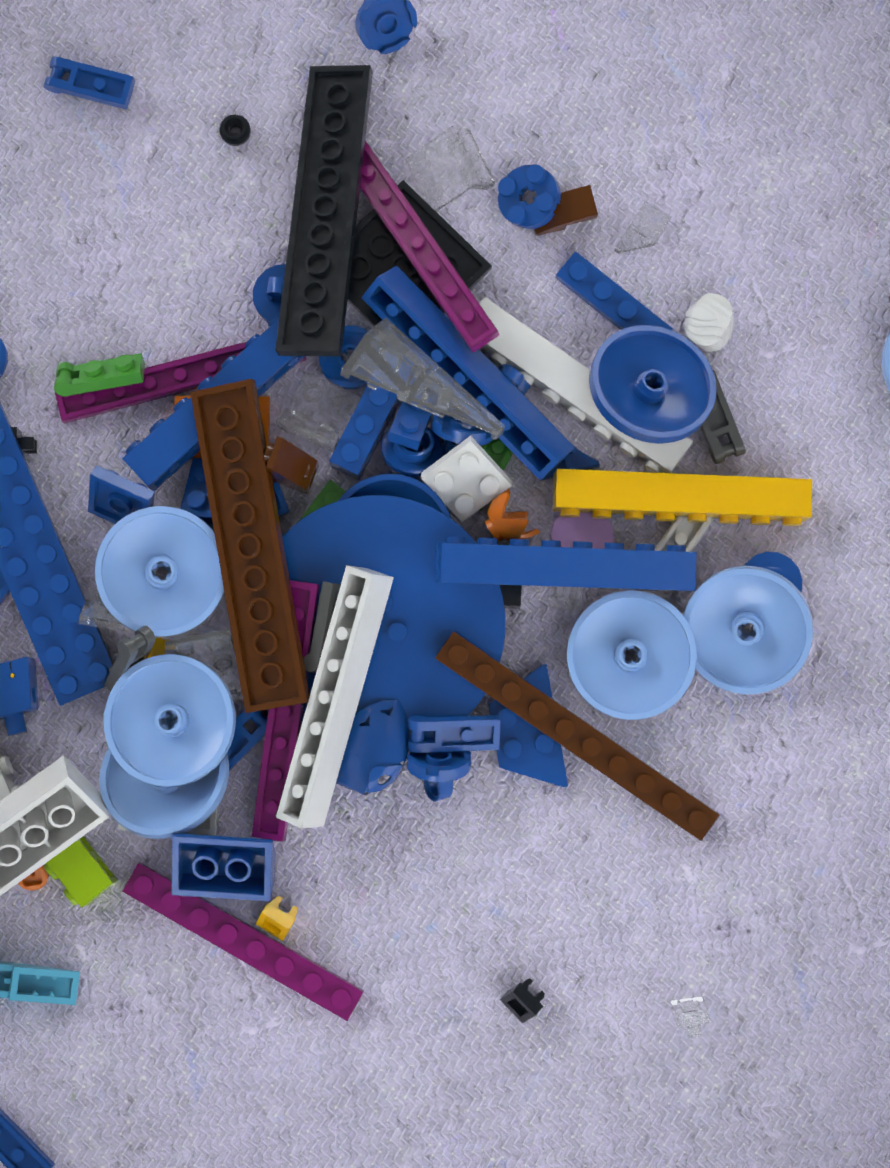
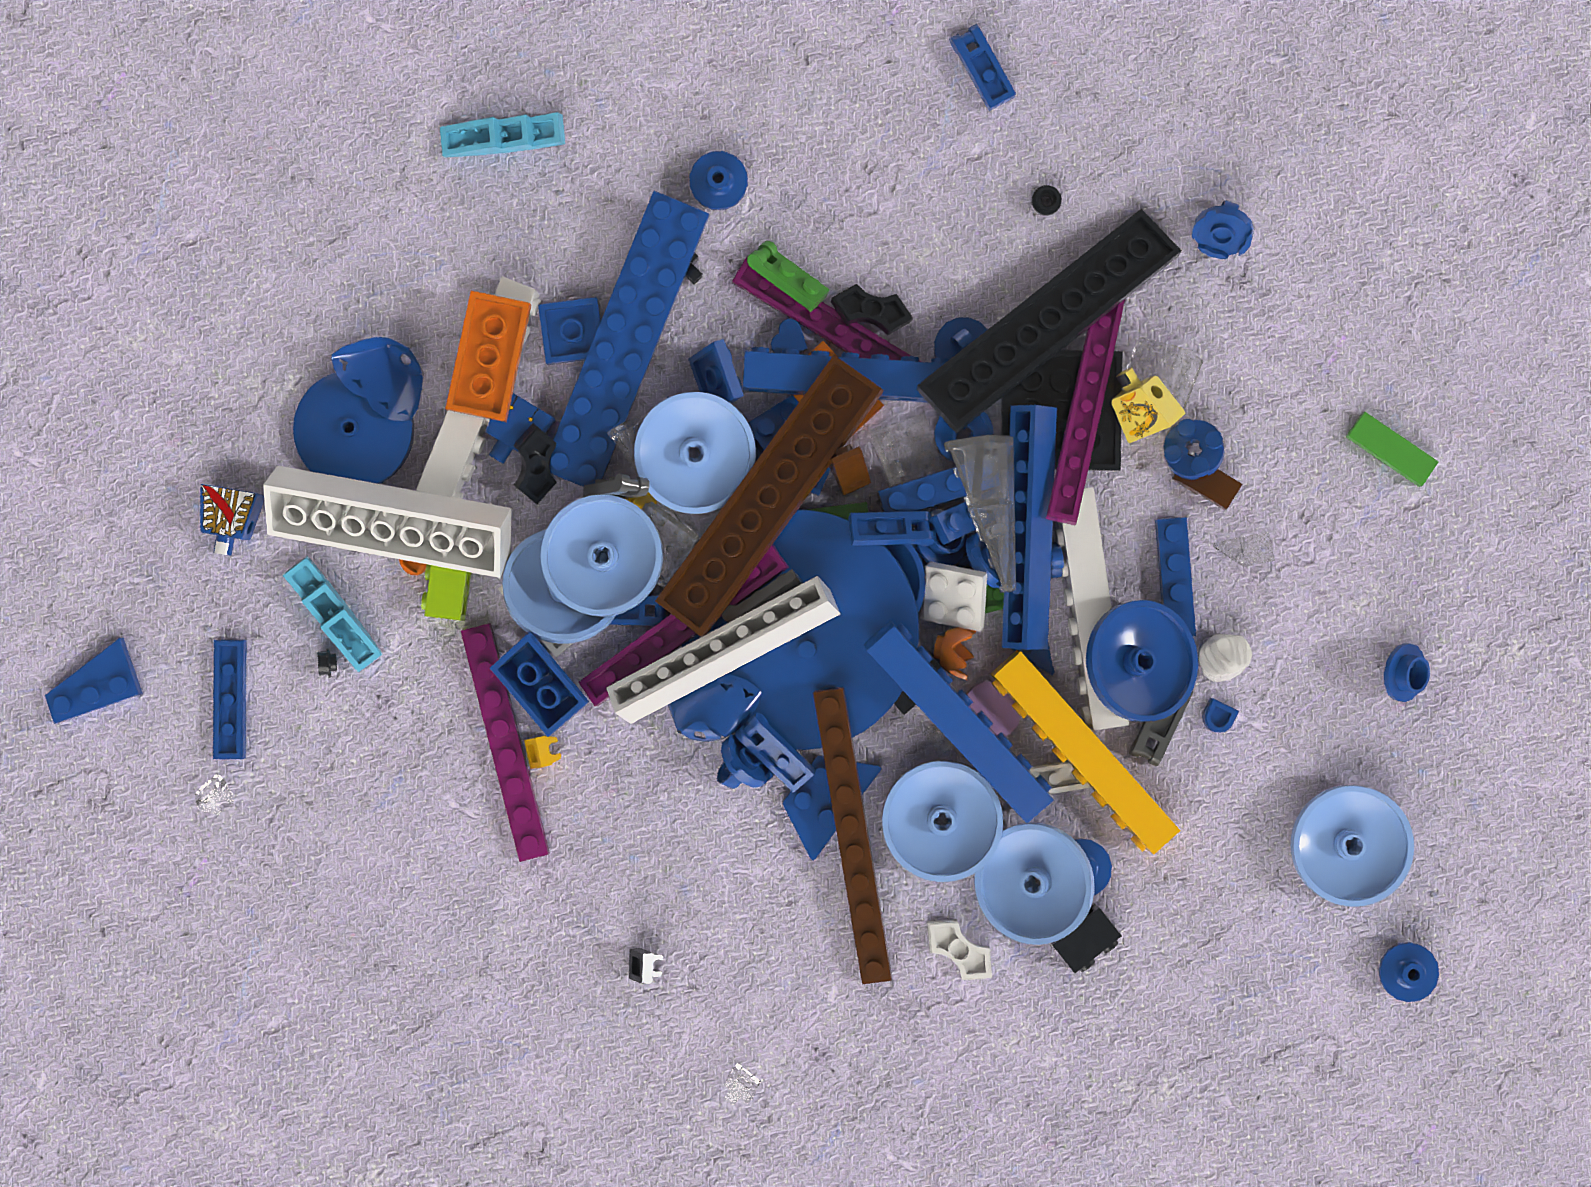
camera: 45 degrees right, 5 degrees up
none -> black plate [317,649,337,678]
none -> black tile [513,423,557,504]
none -> blue tile [771,319,807,353]
none -> black tile [830,284,913,336]
none -> blue plate [848,511,935,546]
none -> white tile [927,919,992,980]
none -> black brick [1051,903,1122,973]
none -> light yellow torso [1112,367,1186,443]
none -> blue tile [1202,698,1239,733]
none -> bright green tile [1346,412,1439,487]
none -> blue piece [1384,643,1430,702]

